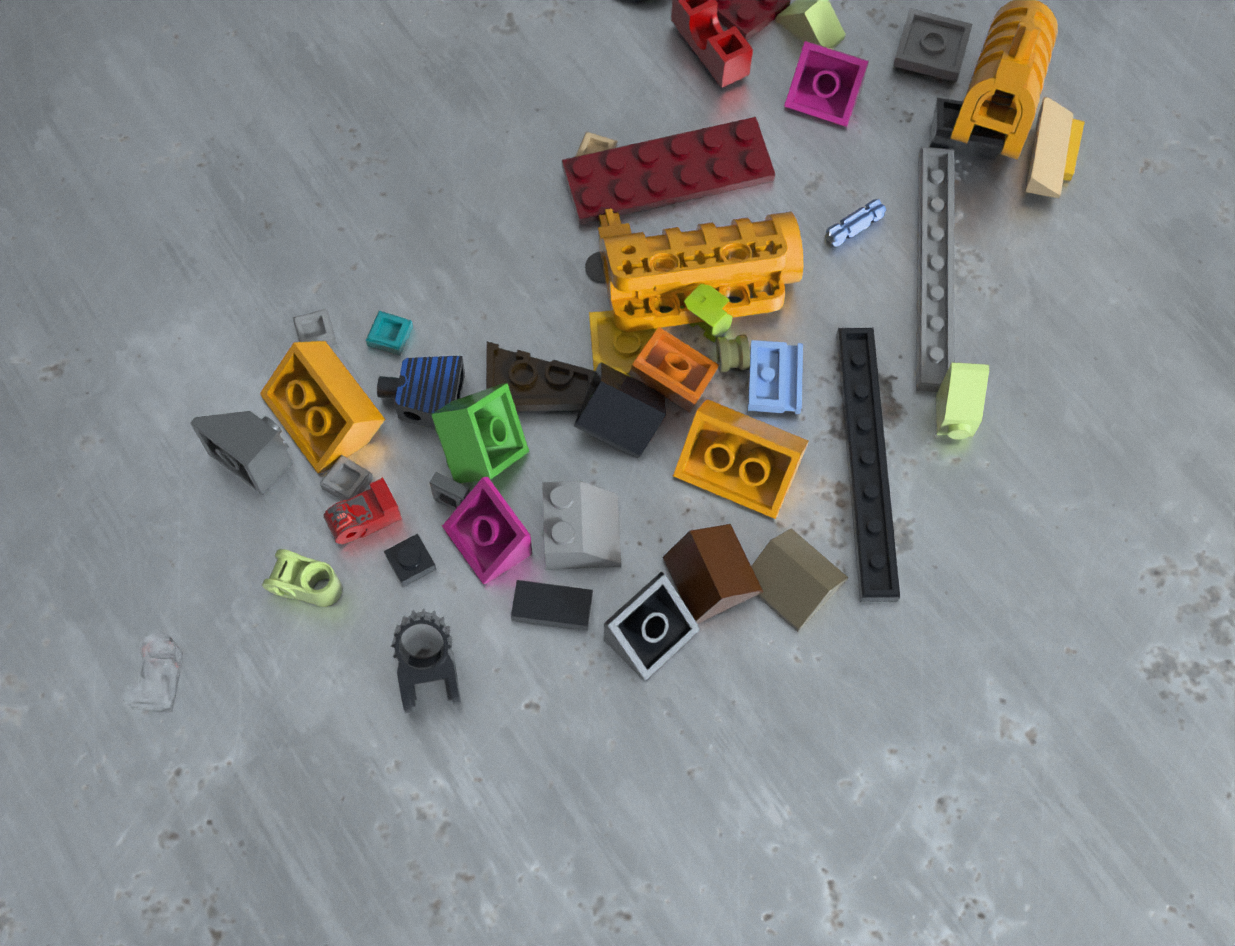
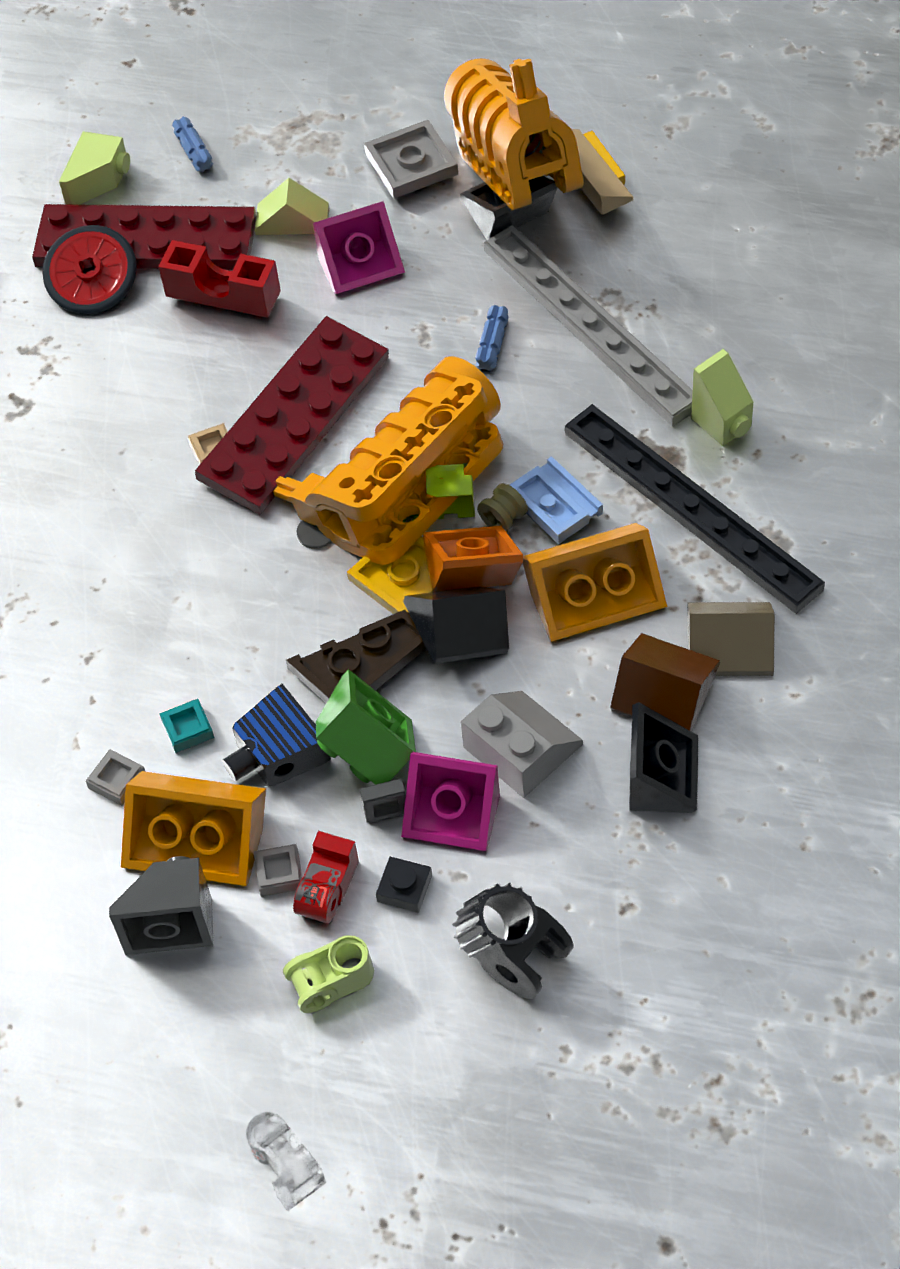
camera: 35 degrees left, 10 degrees down
black tile [511,580,593,630] -> none

